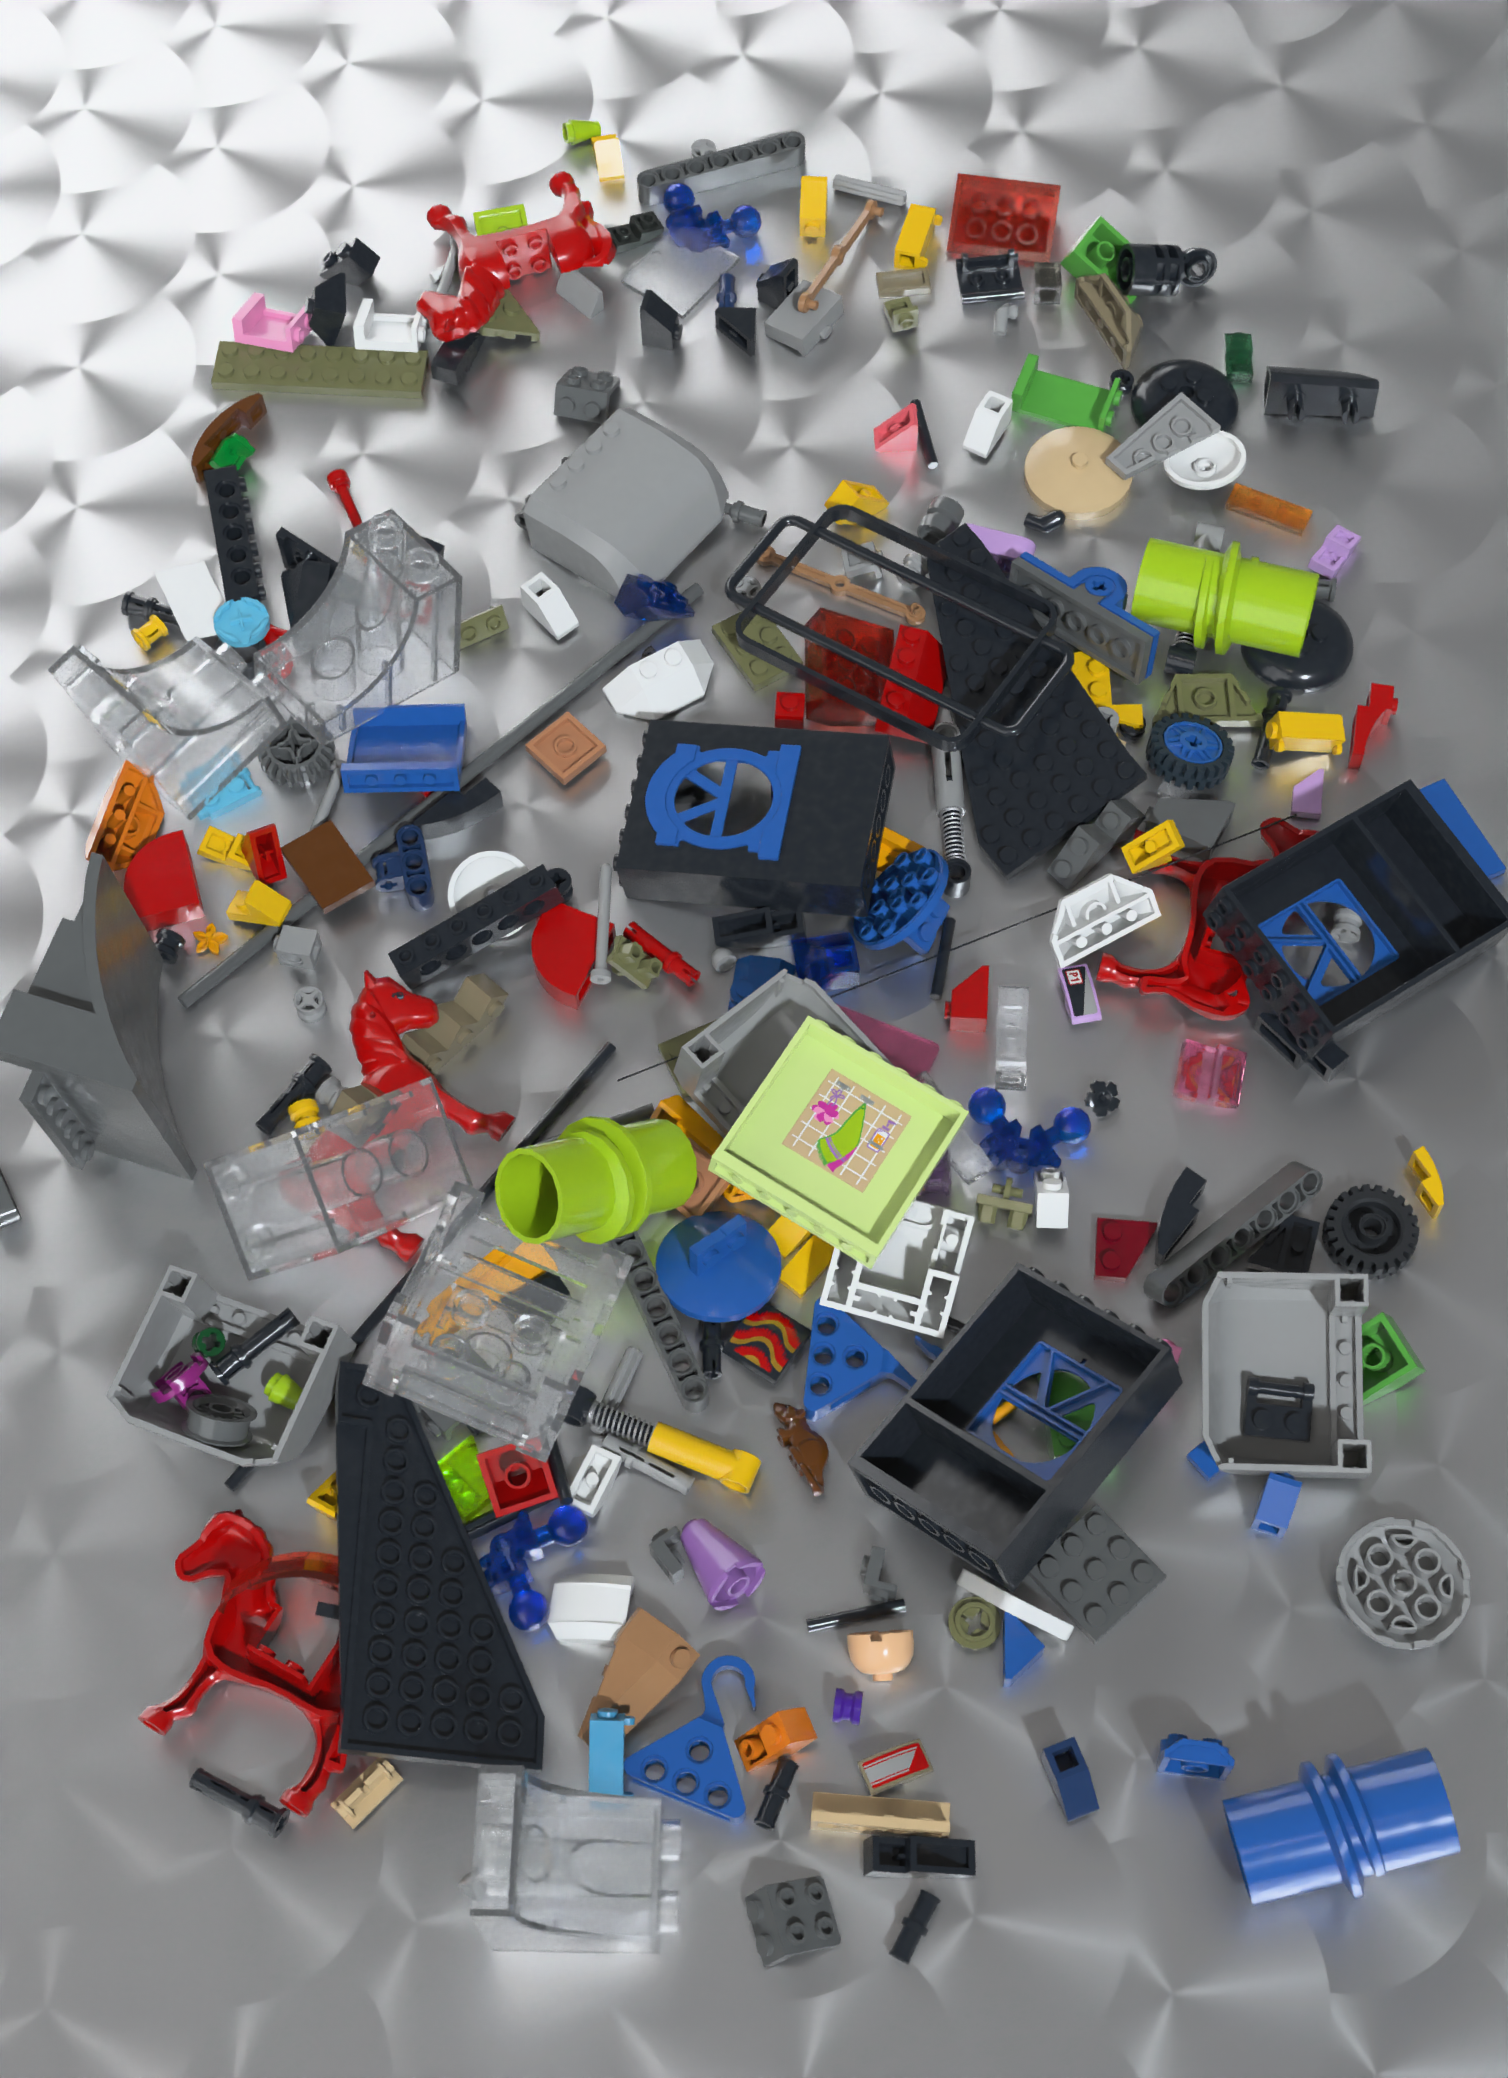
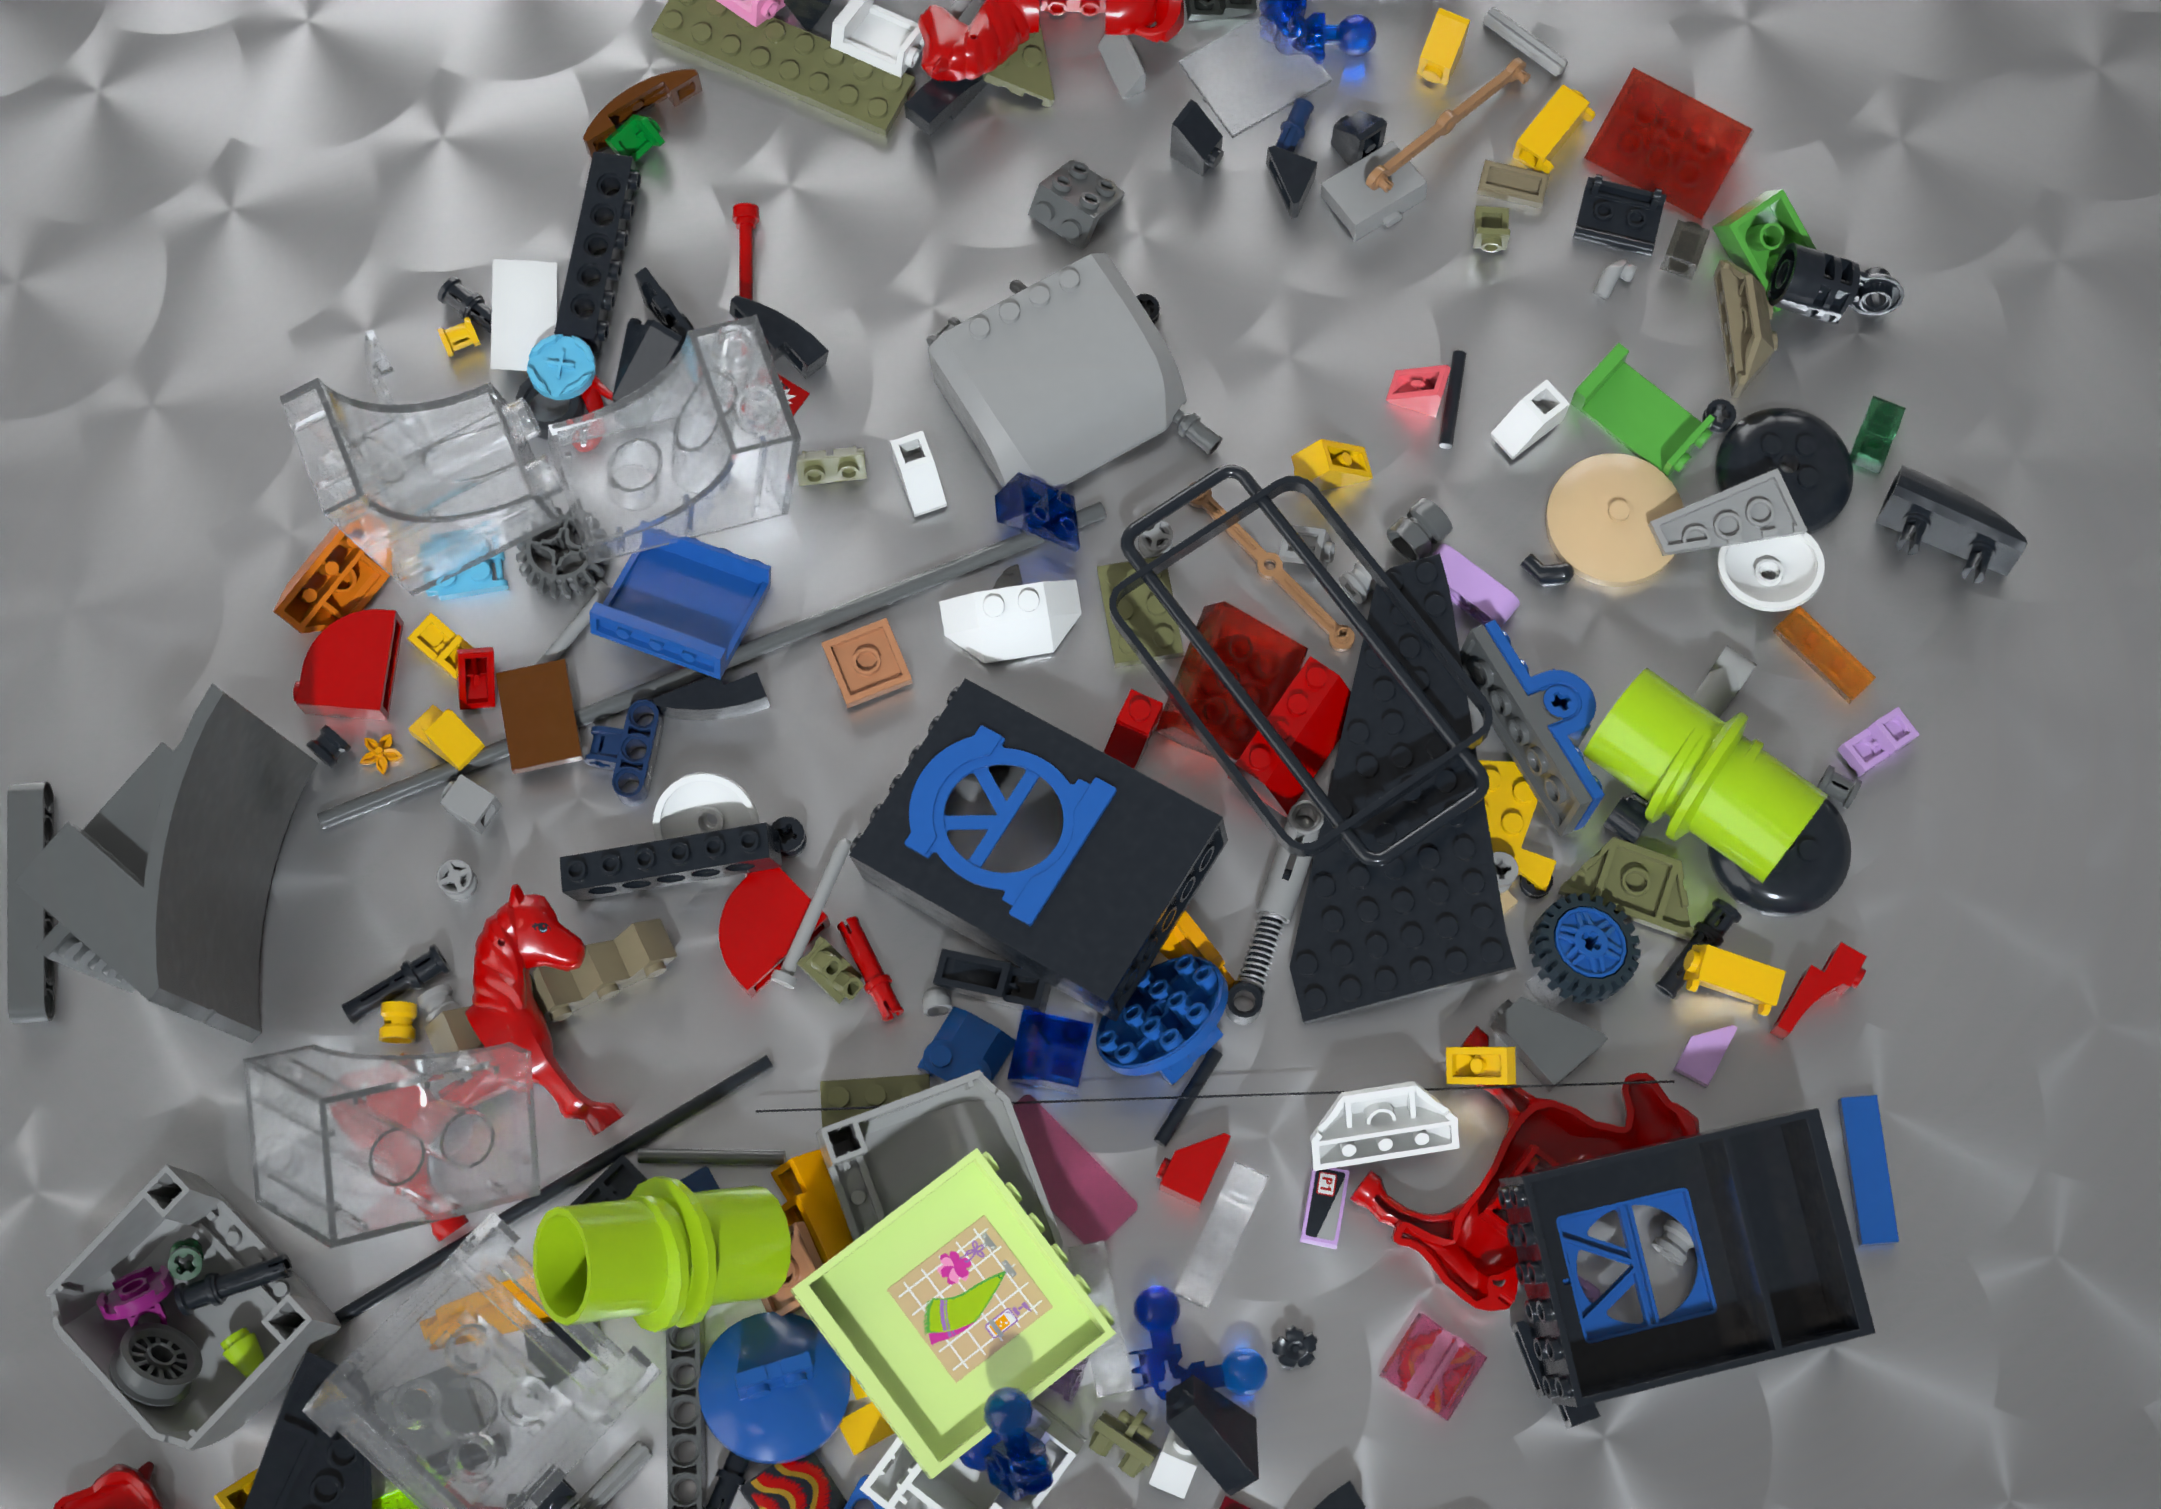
camera: 20 degrees right, 10 degrees up
dark grey arch [1047,798,1146,890] -> none
none -> clear blue piece [959,1386,1053,1501]
none -> black slope [1166,1375,1259,1496]

